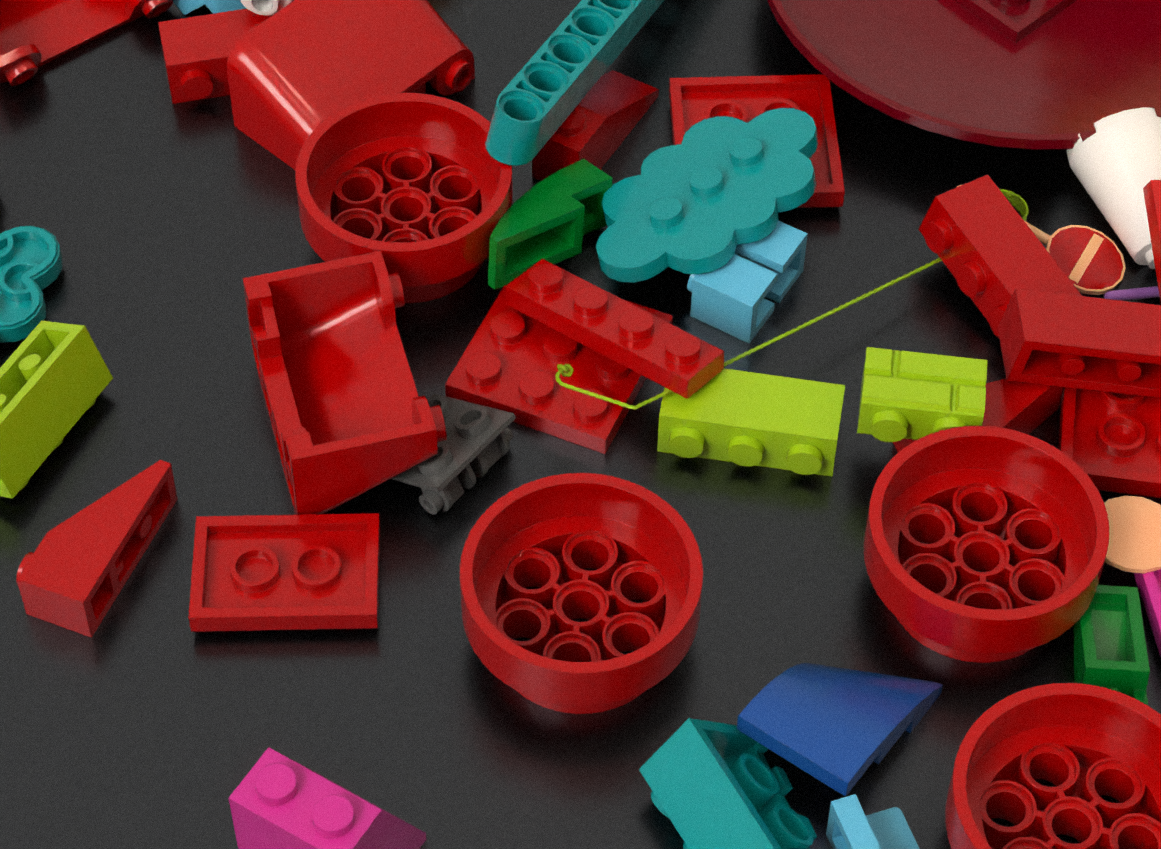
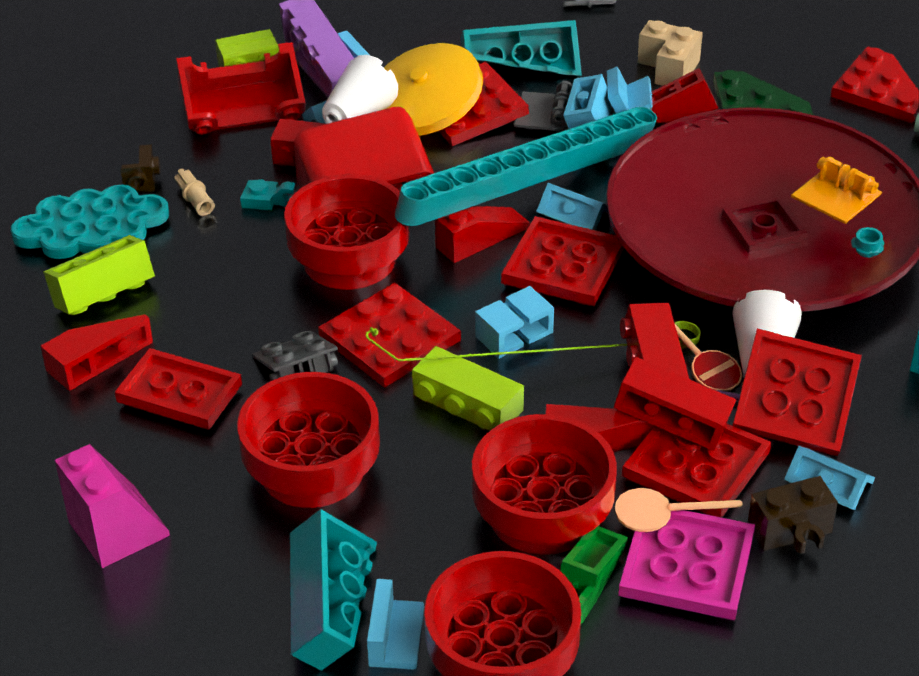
camera: 25 degrees right, 10 degrees down
red windscreen [243,251,447,515] -> none
green slope [488,158,613,290] -> none
red plate [505,259,724,399] -> none
teal plate [596,108,818,283] -> none
blue slope [737,663,943,797] -> none
lime brick [857,347,988,442] -> none
none -> tan axle [174,168,215,216]
none -> teal plate [240,180,296,210]
none -> medium azure panel [536,183,608,230]

